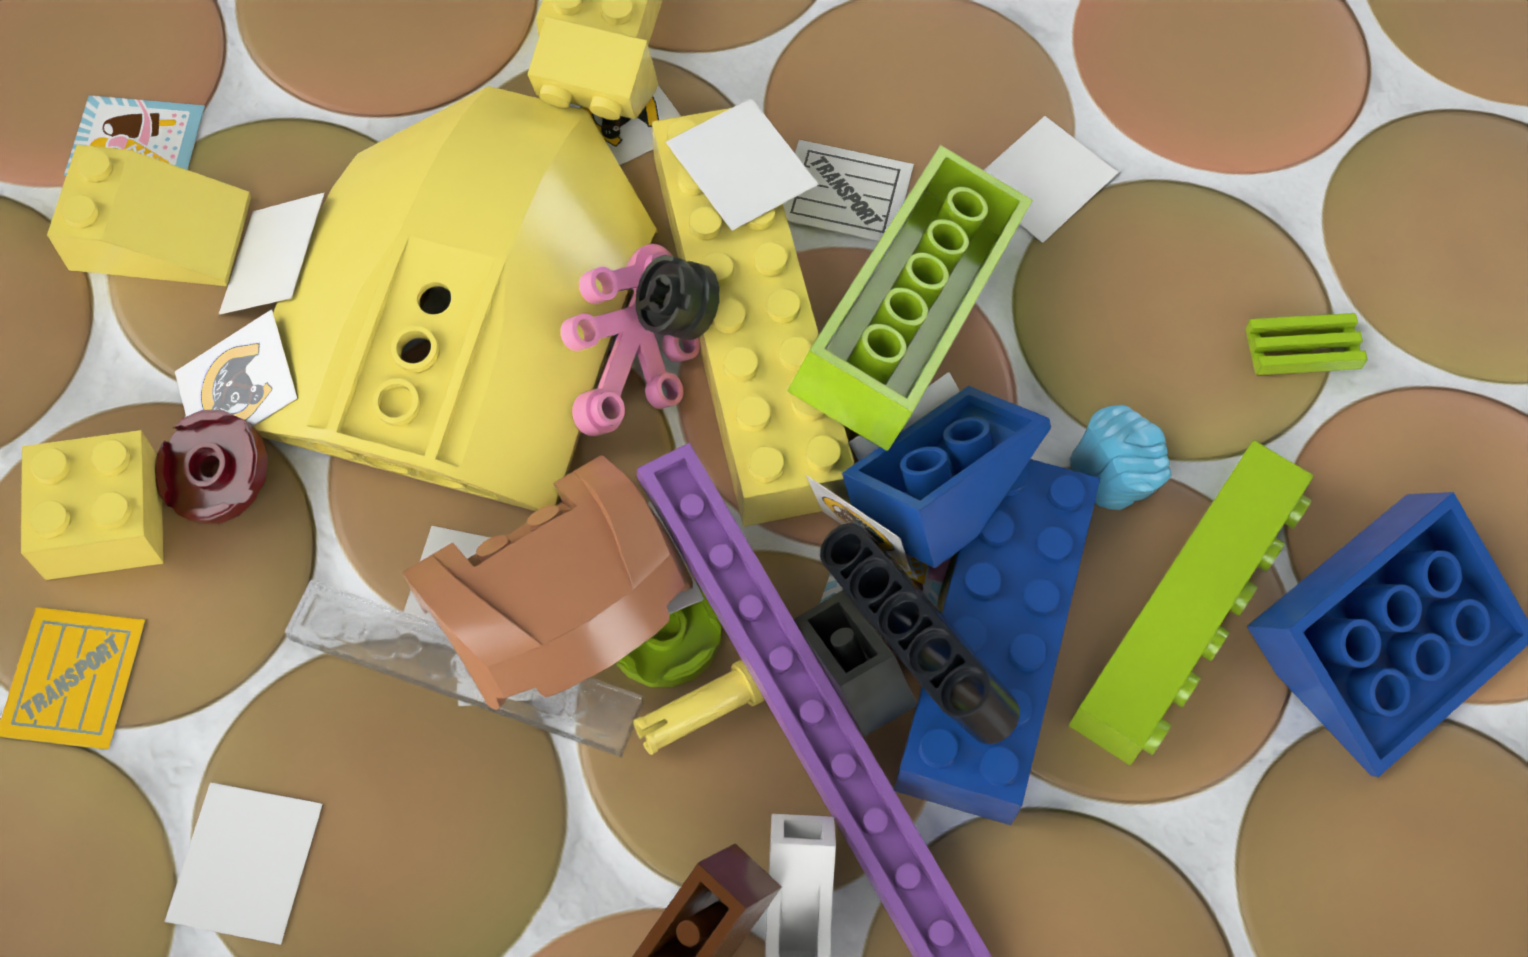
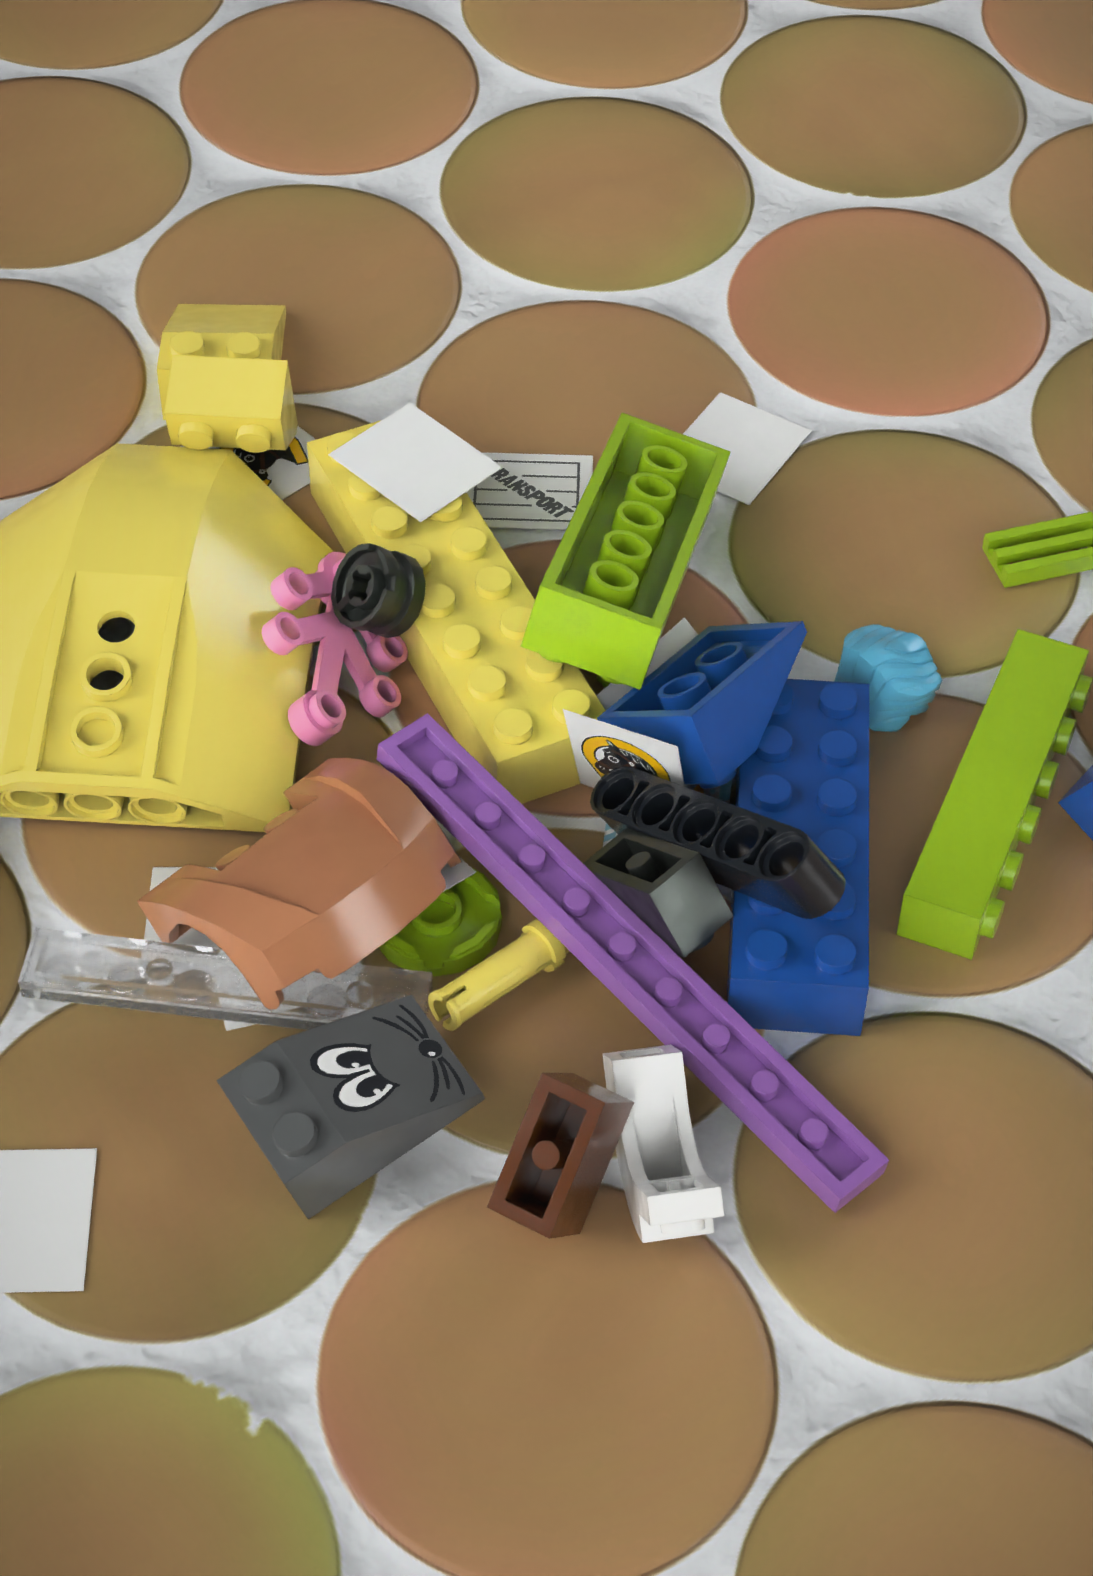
camera: 10 degrees left, 15 degrees down
none -> dark grey slope [216,995,485,1219]

